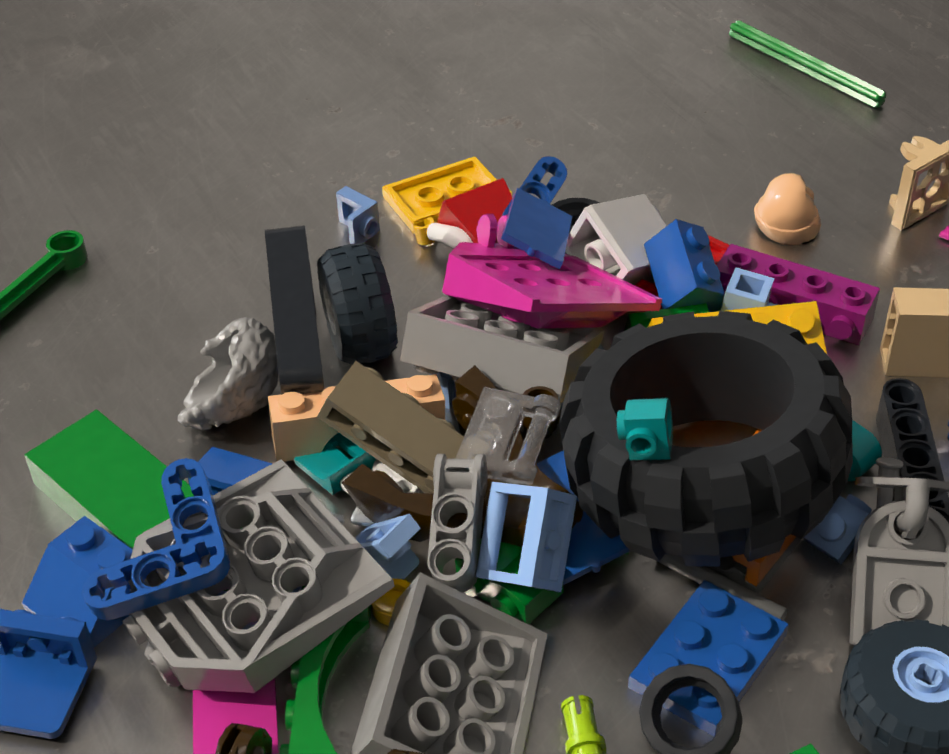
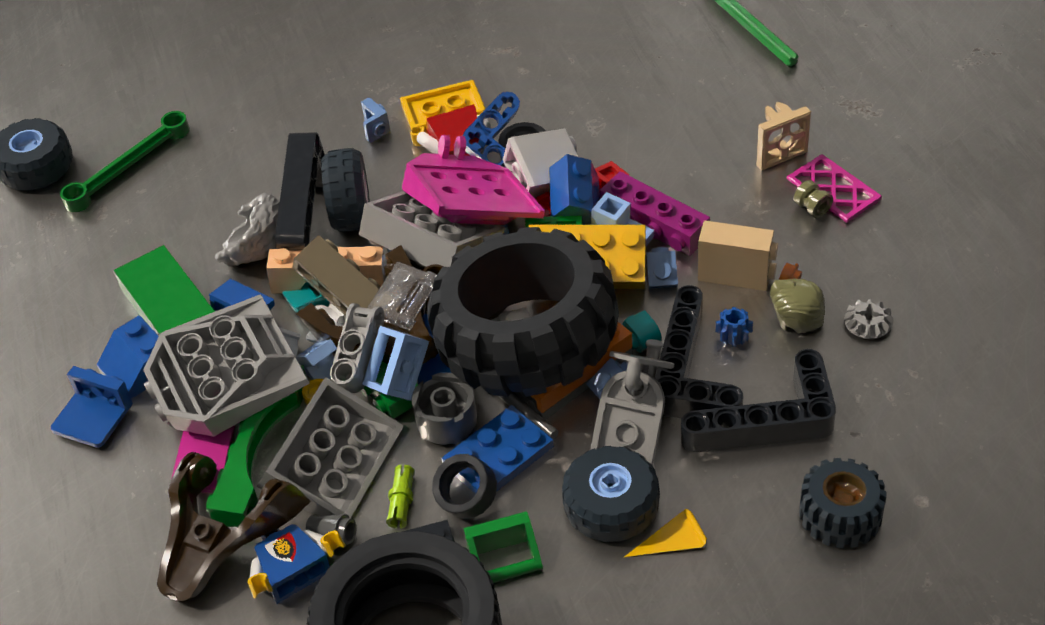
camera: 15 degrees right, 5 degrees up
blue beam [82,458,230,620] -> none
blue piece [501,187,572,269] -> none
teal plate [617,398,673,460] -> none
light nougat piece [754,173,821,245] -> none
none -> dark grey brick [412,373,477,445]
none -> medium blue bracket [646,247,678,289]

